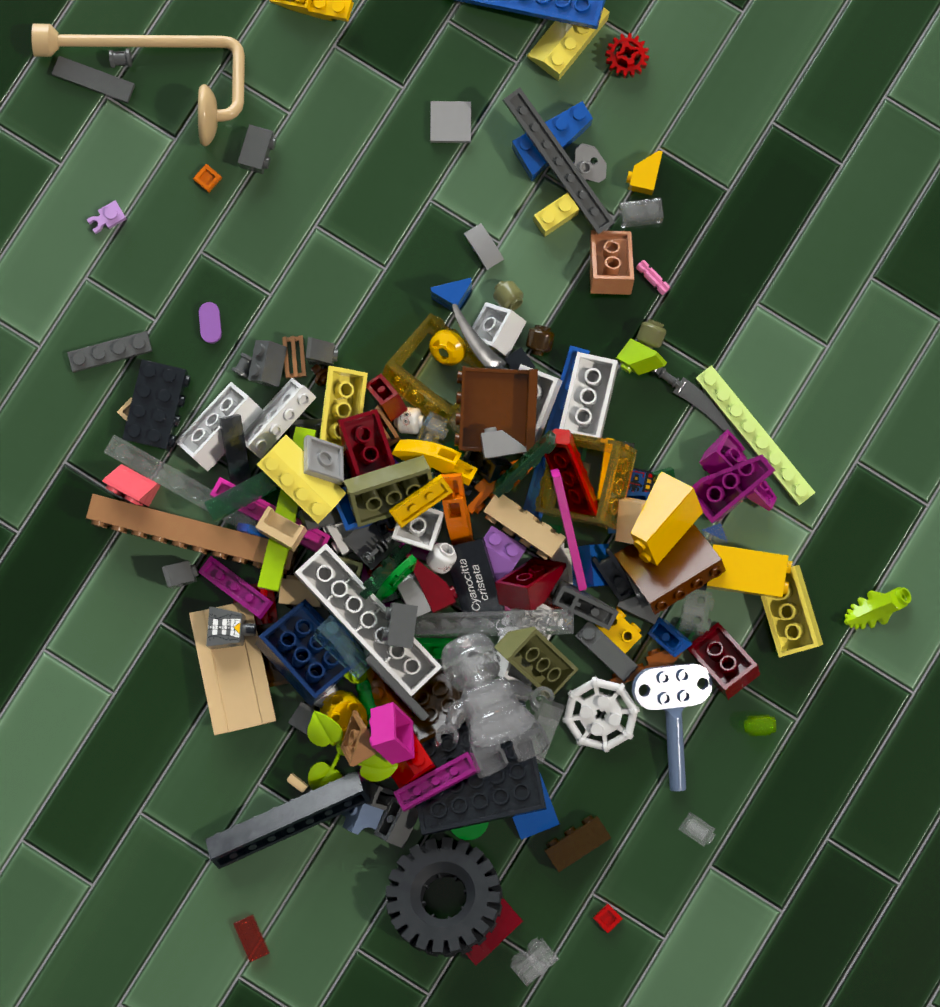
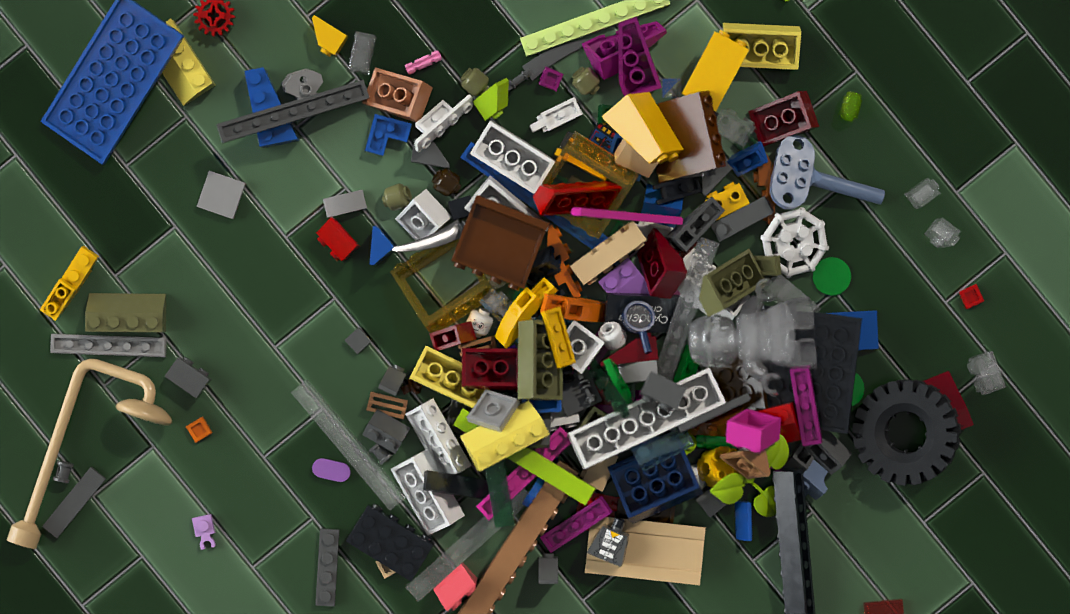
camera: 70 degrees left, 5 degrees up
tan panel [256,506,307,552] -> none
tan tile [287,773,309,793] -> none
yellow piece [429,330,466,366] -> none
light grey slope [480,427,527,459] -> none
clear green plate [493,430,556,498] -> none
light yellow brick [533,192,579,237] -> none
dark brown brick [544,815,611,872] -> none
none -> light grey tile [50,334,167,357]
none -> olive slope [85,293,166,332]
none -> clear brick [291,380,406,511]
none -> red slope [317,217,361,262]
none -> dark grey tile [345,327,372,354]
none -> blue plate [365,114,412,156]
none -> dark grey slope [411,139,450,169]
none -> white bracket [415,94,473,152]
none -> white hinge [530,97,583,133]
none -> magenta tile [538,66,564,92]
none -> olive head [572,67,600,95]
none -> piece [622,301,655,354]
none -> blue slope [735,501,752,541]
none -> olive tile [753,255,781,276]
none -> green piece [813,257,851,296]
none -> clear brick [925,217,961,248]

